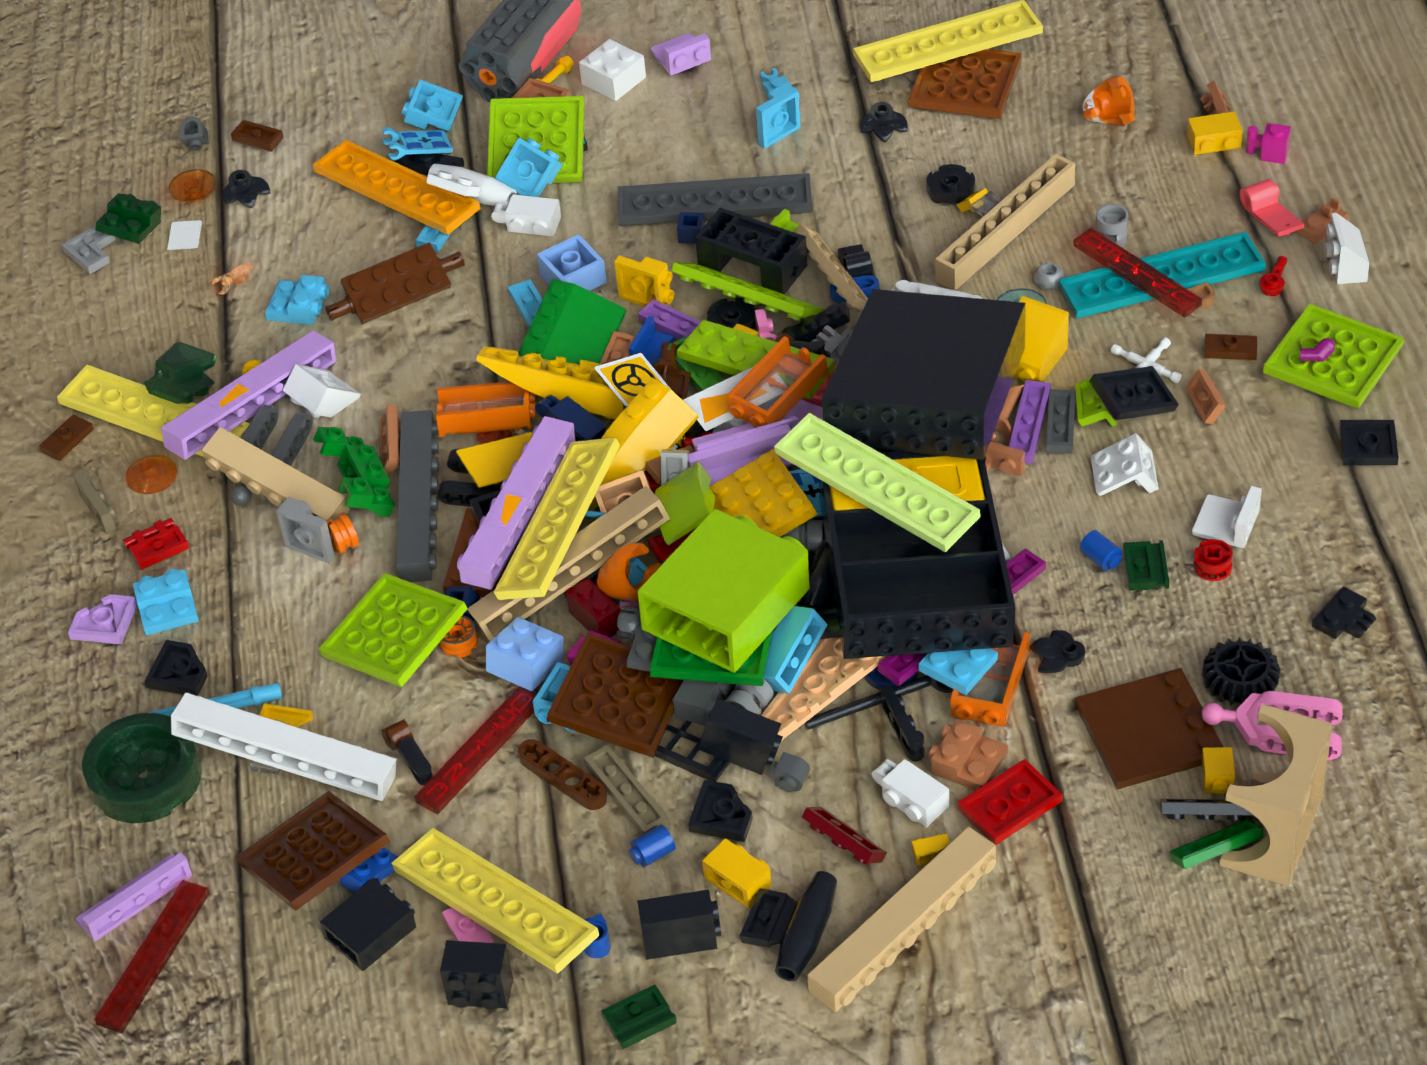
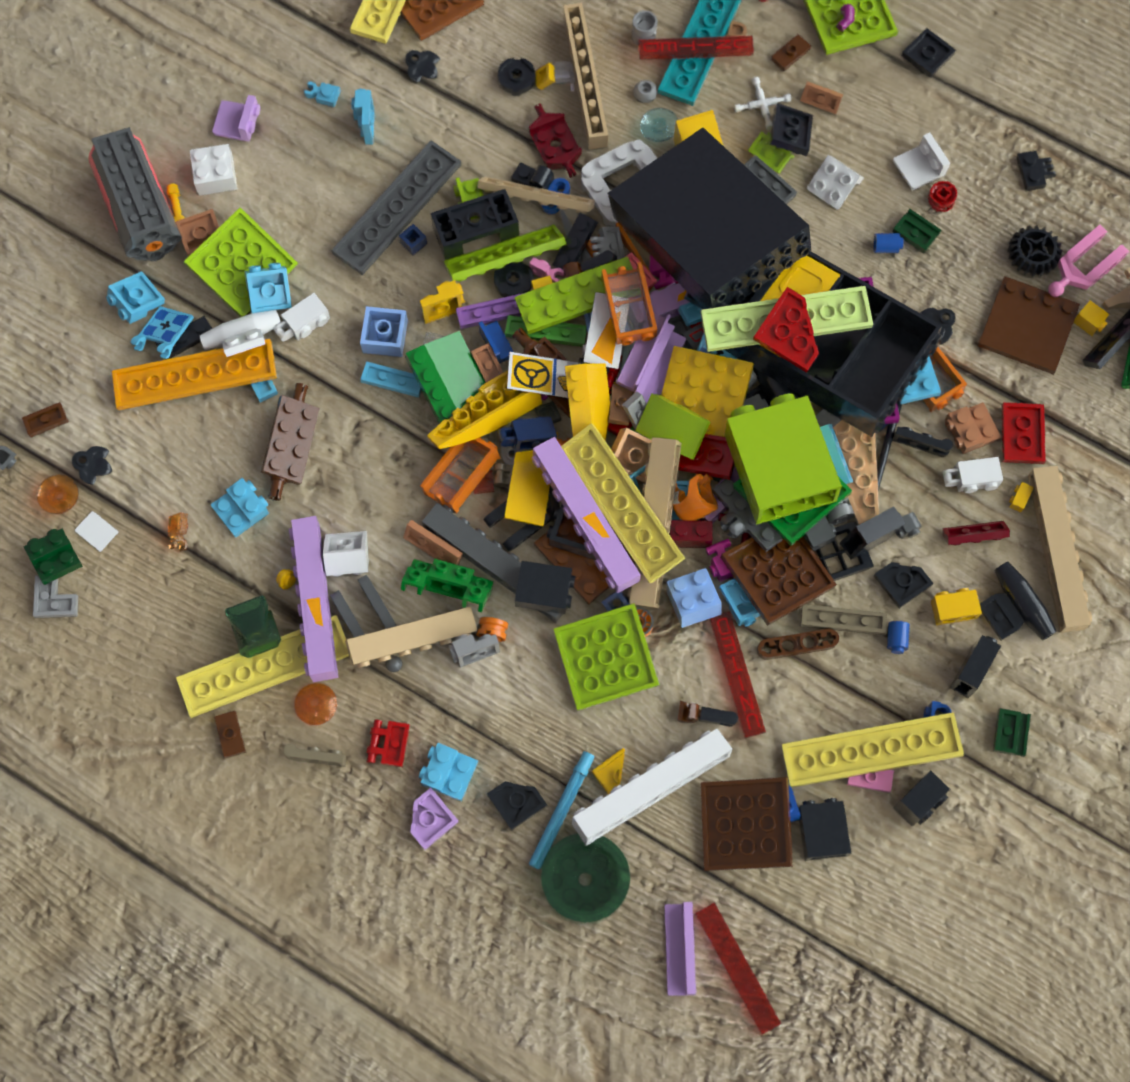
camera: 55 degrees left, 25 degrees up
none -> black brick [515,561,576,614]
none -> dark red plate [529,103,582,178]
none -> red plate [753,287,819,373]

